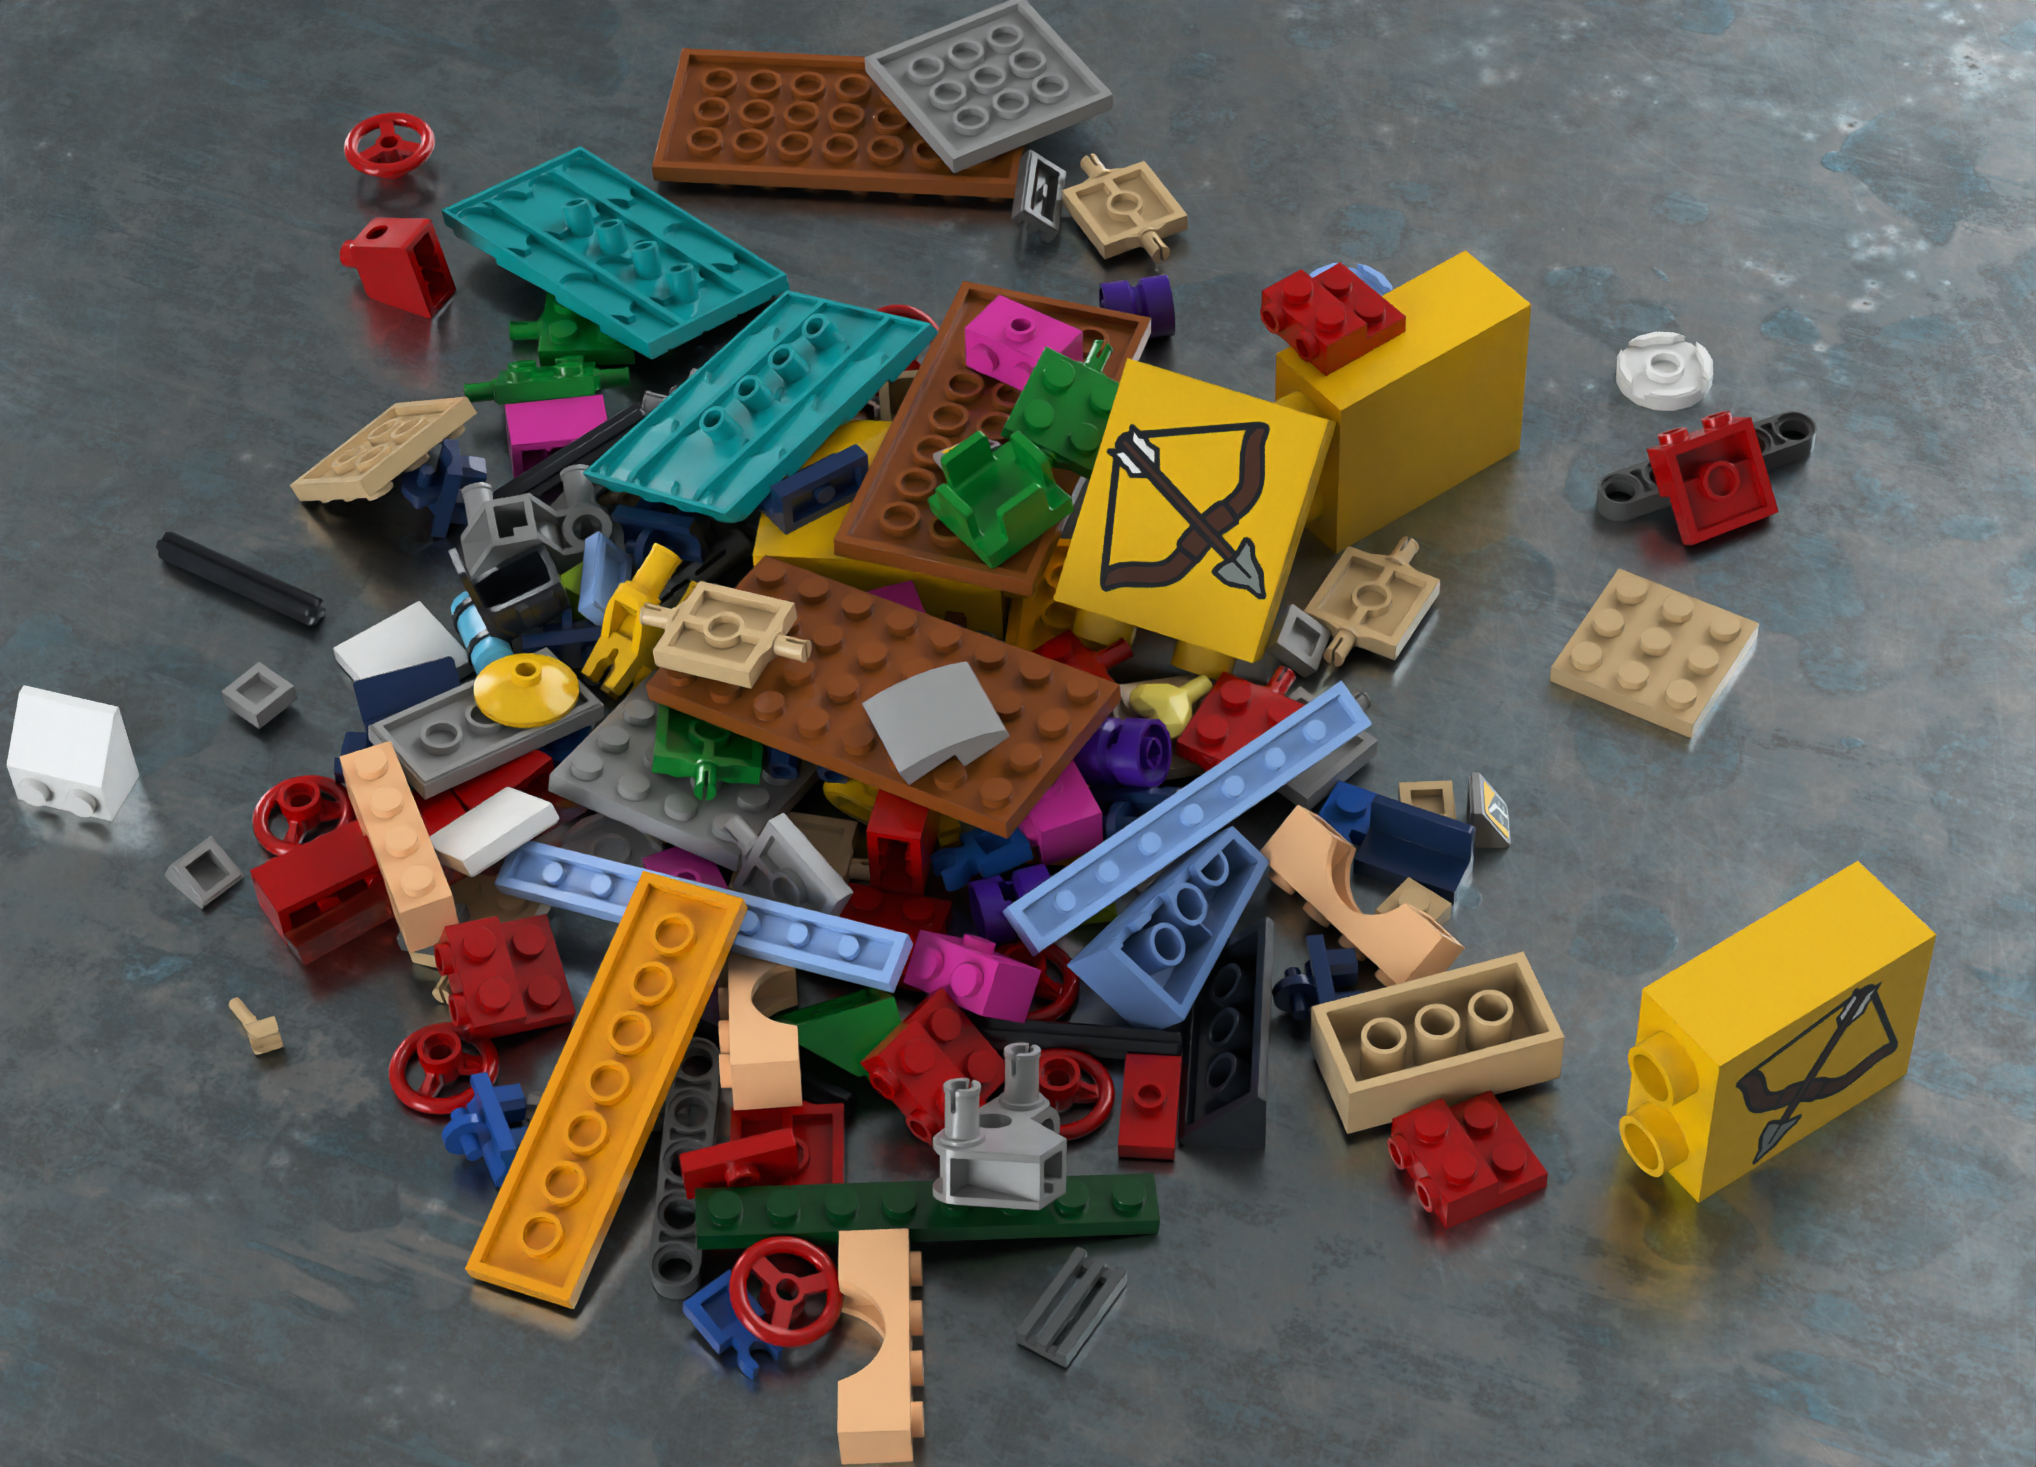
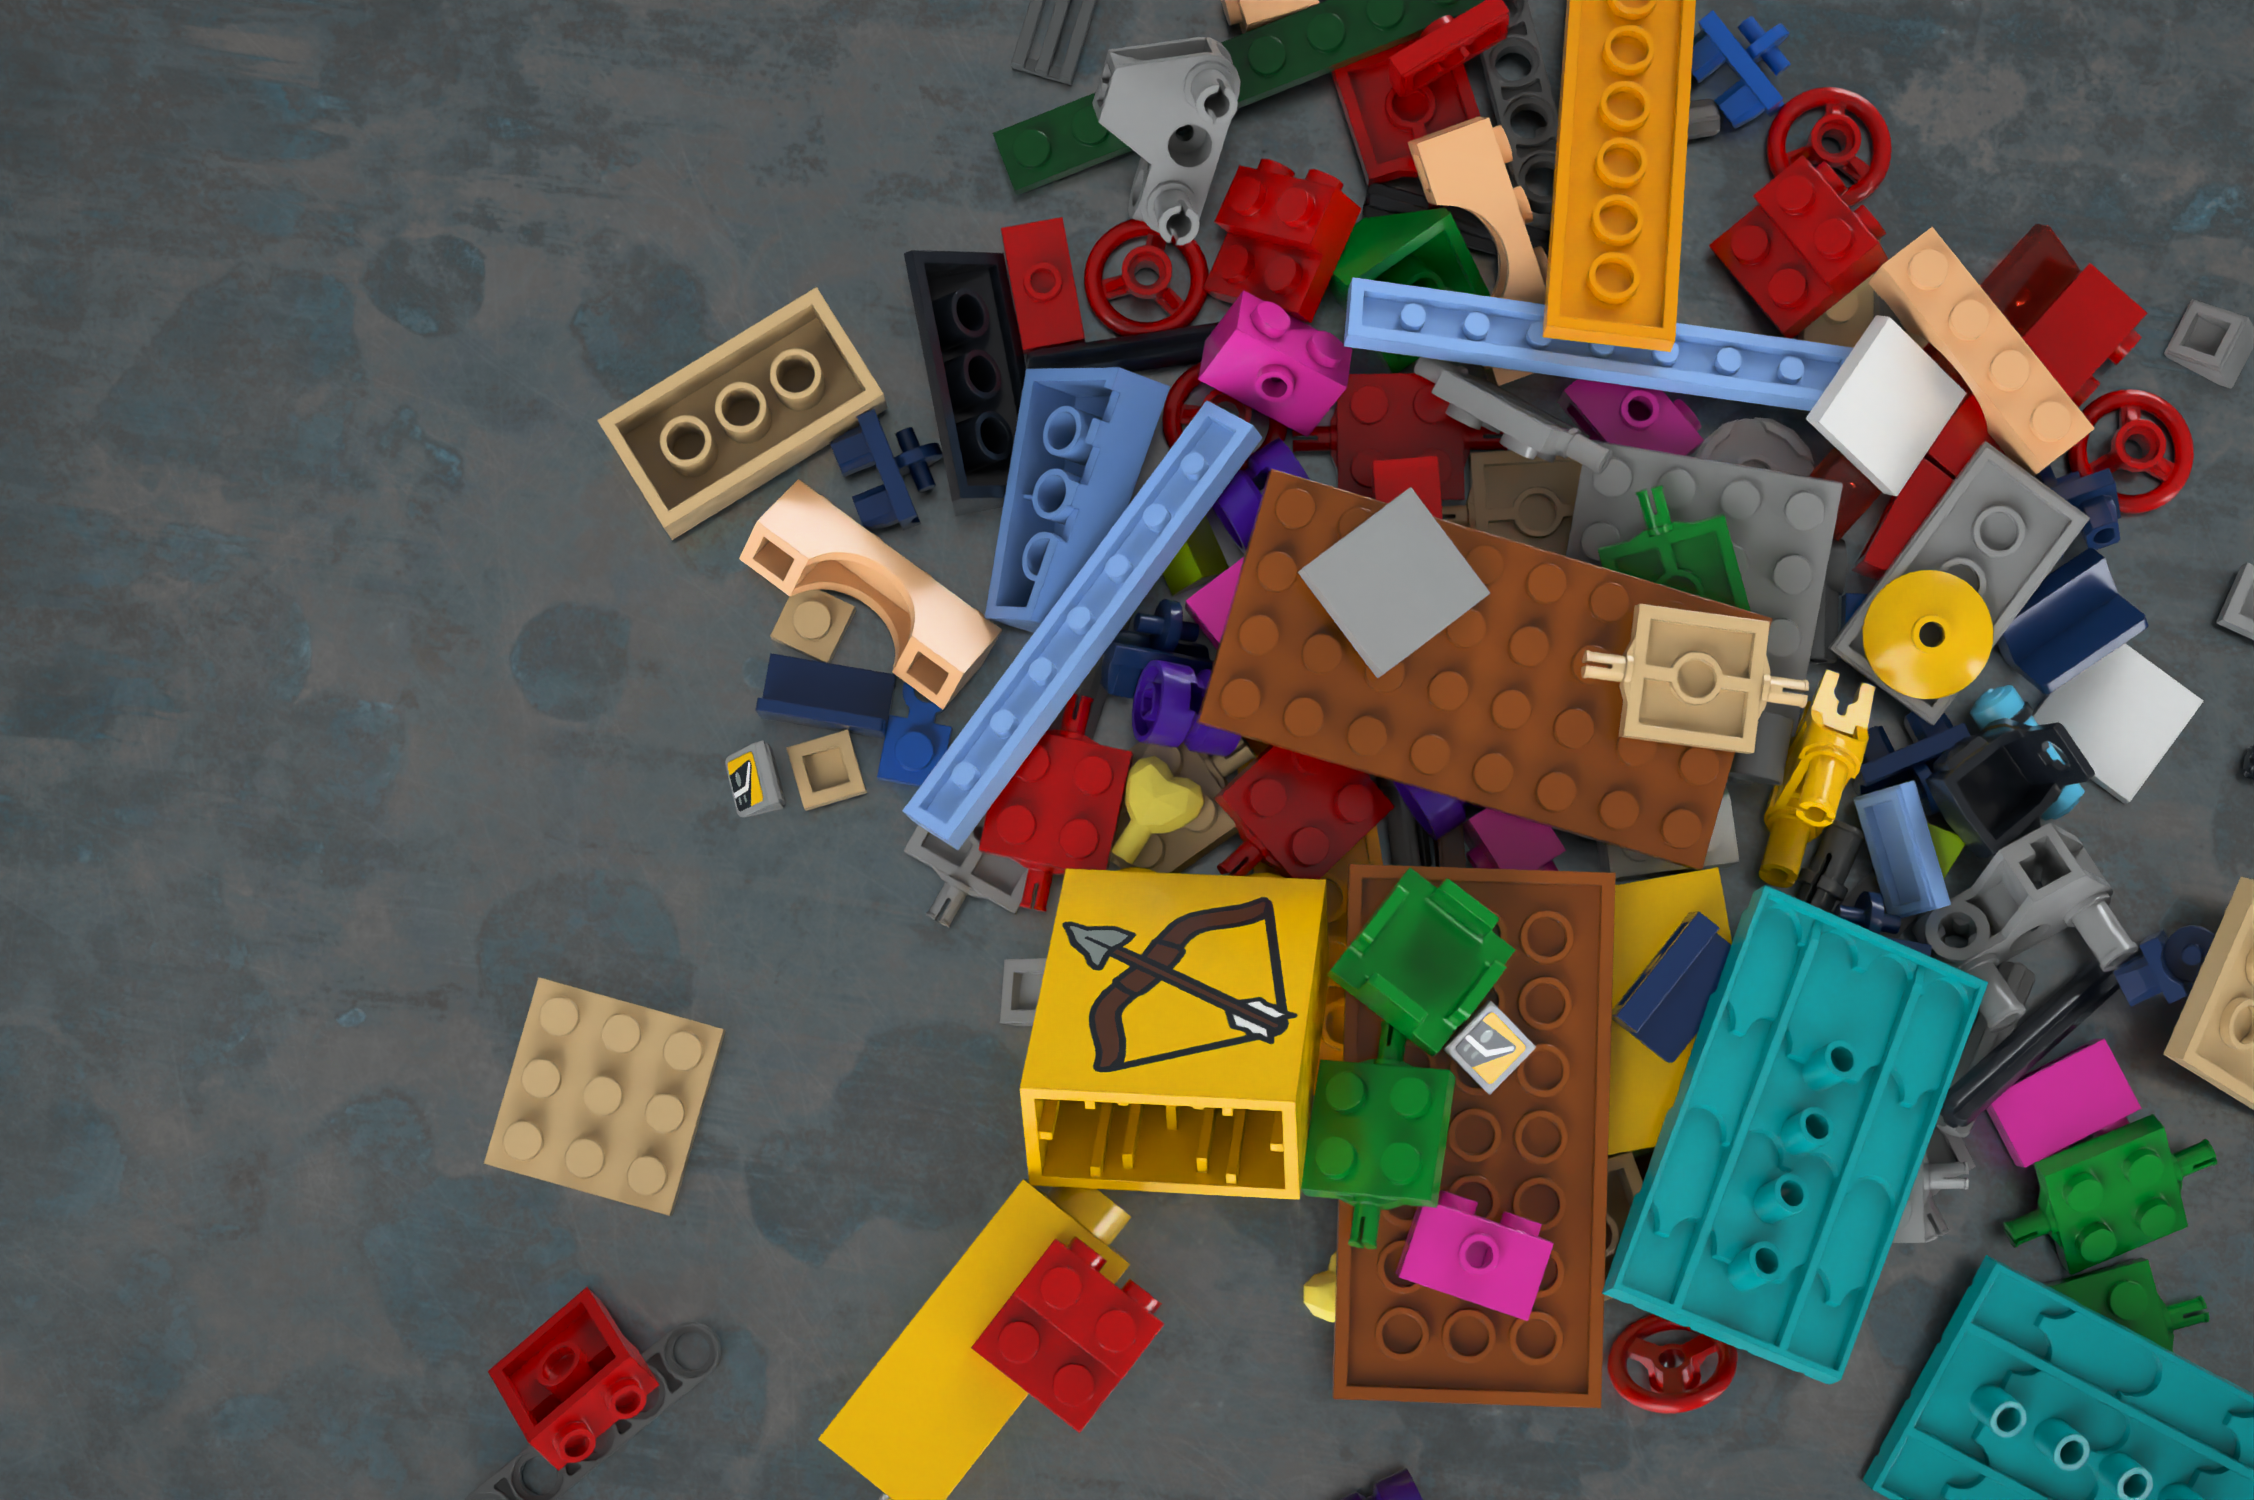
camera: 160 degrees right, 35 degrees up
tan hand [228,997,284,1055] -> none
tan plate [1304,536,1440,666] -> none
red plate [1387,1090,1548,1229] -> none
yellow brick [1619,861,1937,1203] -> none

